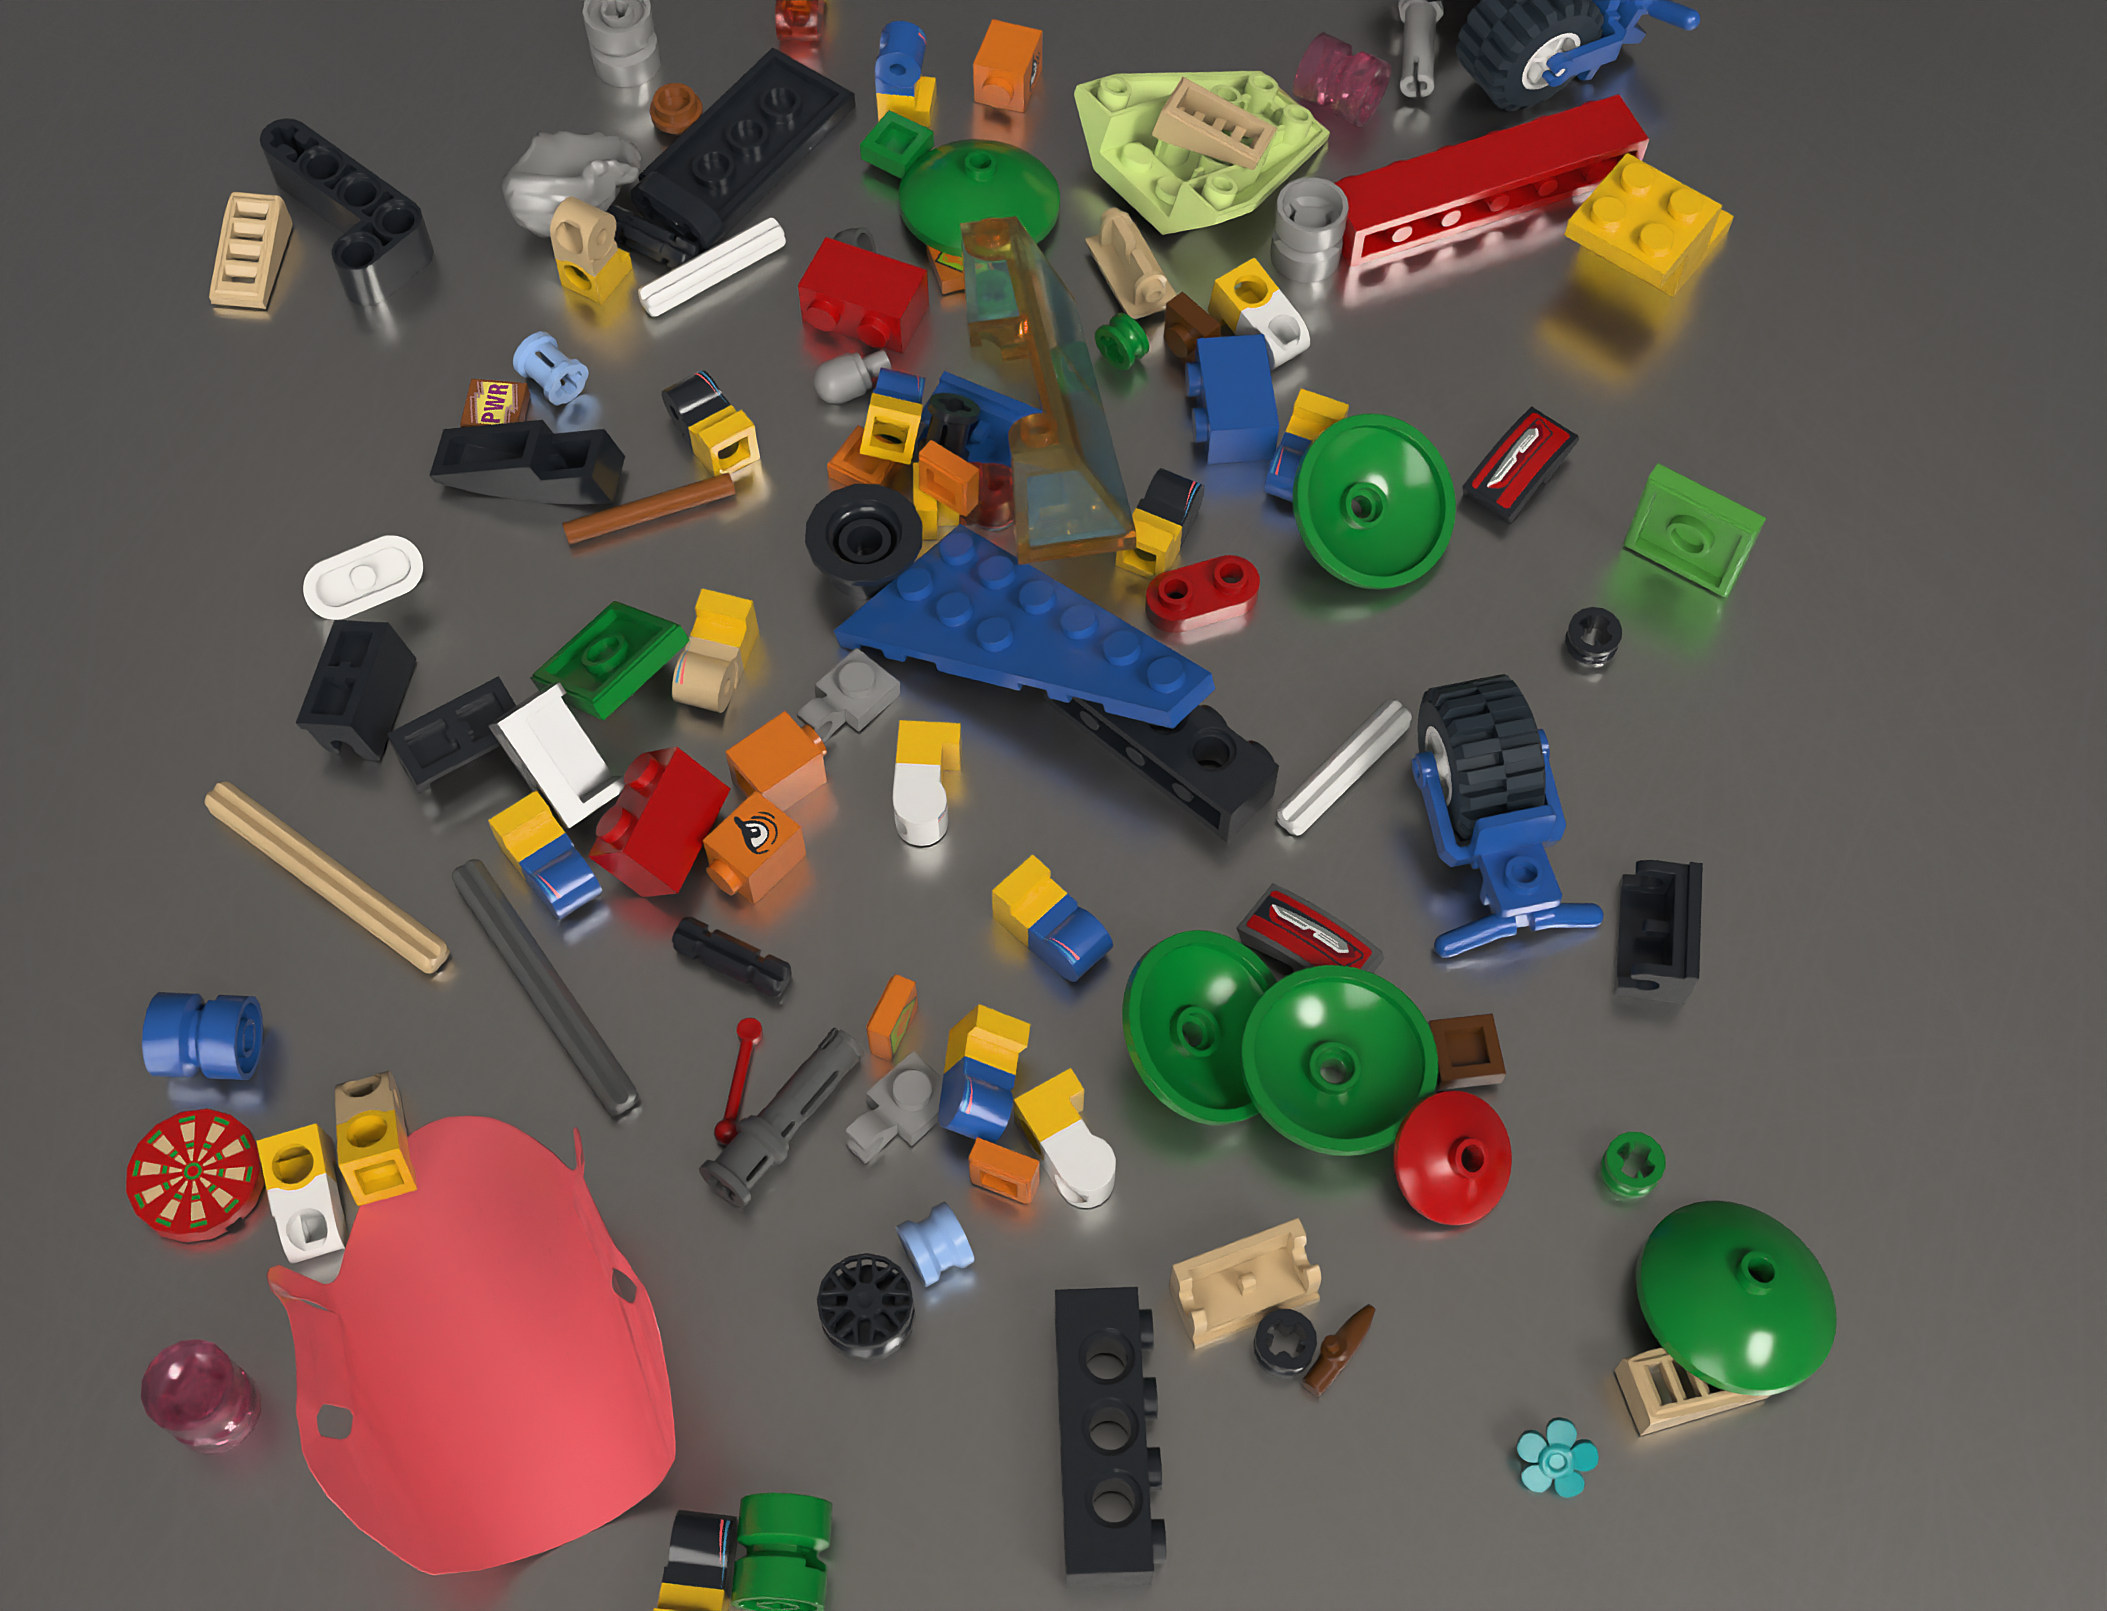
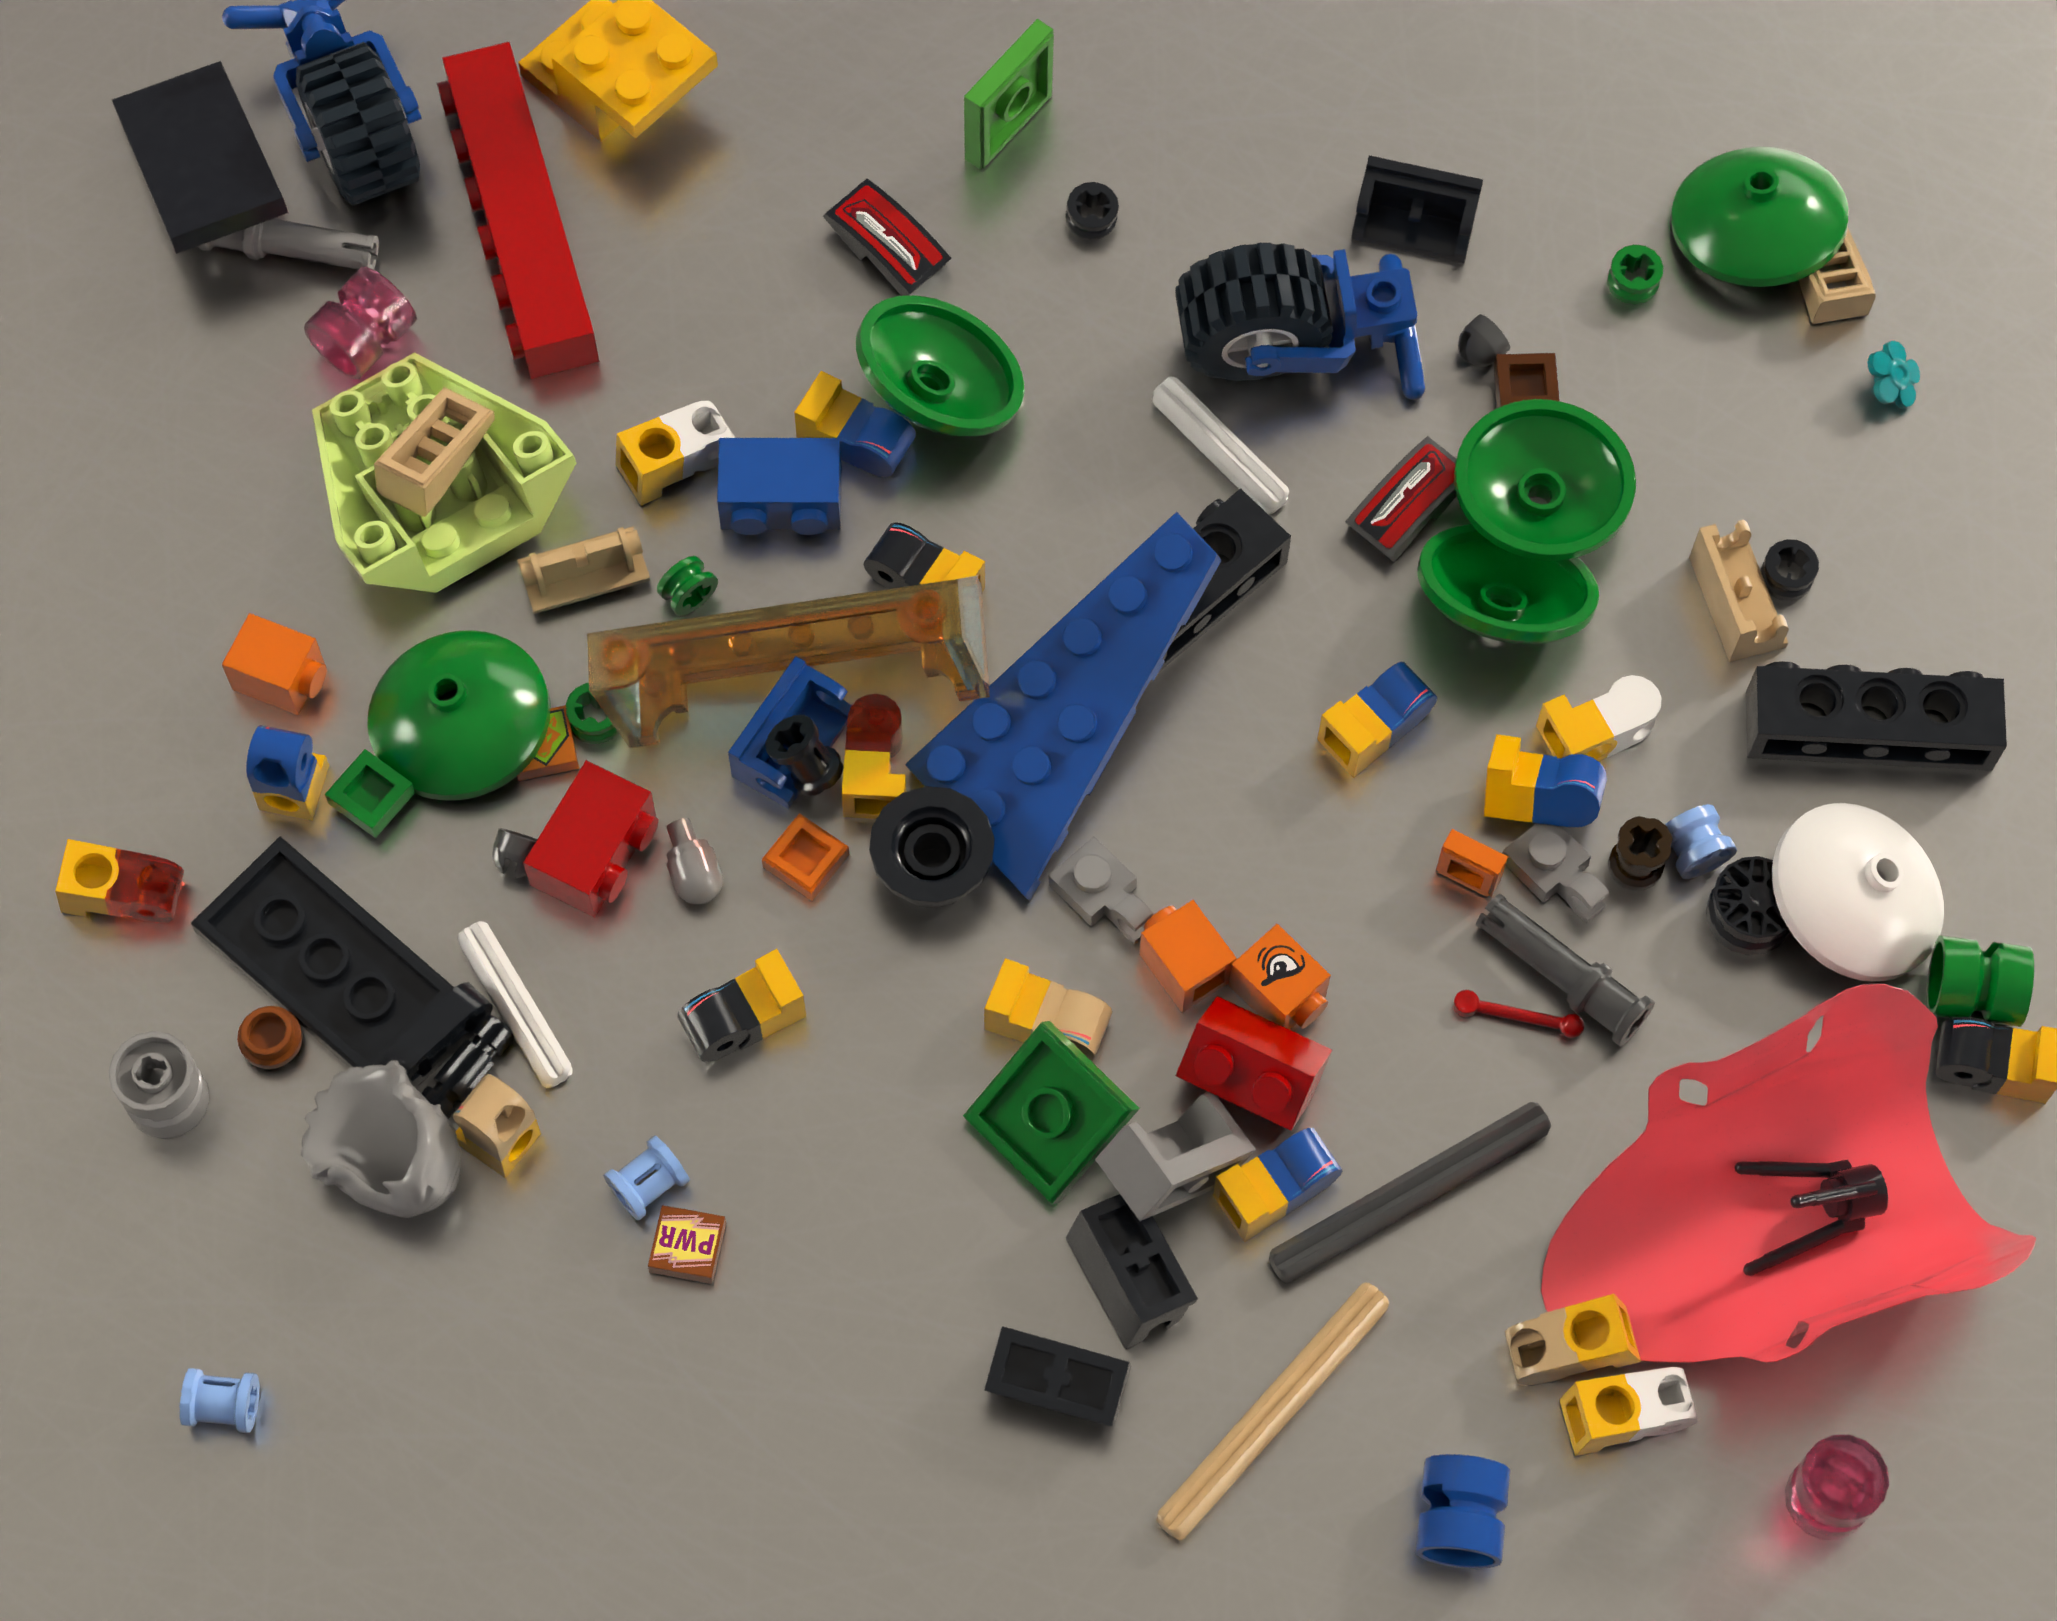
camera: 85 degrees left, 5 degrees up
red tile [126,1108,265,1243] -> none
tan slope [209,192,293,309] -> none
black beam [259,118,434,306] -> none
white brick [303,535,423,620] -> none
black slope [429,420,625,505] -> none
dark orange bar [562,472,735,545] -> none
black axle [671,917,792,997] -> none
yellow leg [859,367,925,465] -> none
leg [893,720,962,846] -> none
orange tile [919,440,979,517] -> none
orange tile [968,1137,1040,1204] -> none
red plate [1145,555,1260,633] -> none
reddish brown plate [1164,291,1221,362] -> none
light grey wheel [1270,177,1349,283] -> none
reddish brown helmet [1301,1304,1376,1396] -> none
red dish [1393,1091,1512,1225] -> none
none -> light blue bush [180,1368,259,1433]
none -> dark grey hinge [1458,314,1510,367]
none -> dark brown bush [1608,816,1673,891]
none -> plant [1735,1160,1888,1276]
none -> white dish [1772,803,1944,982]

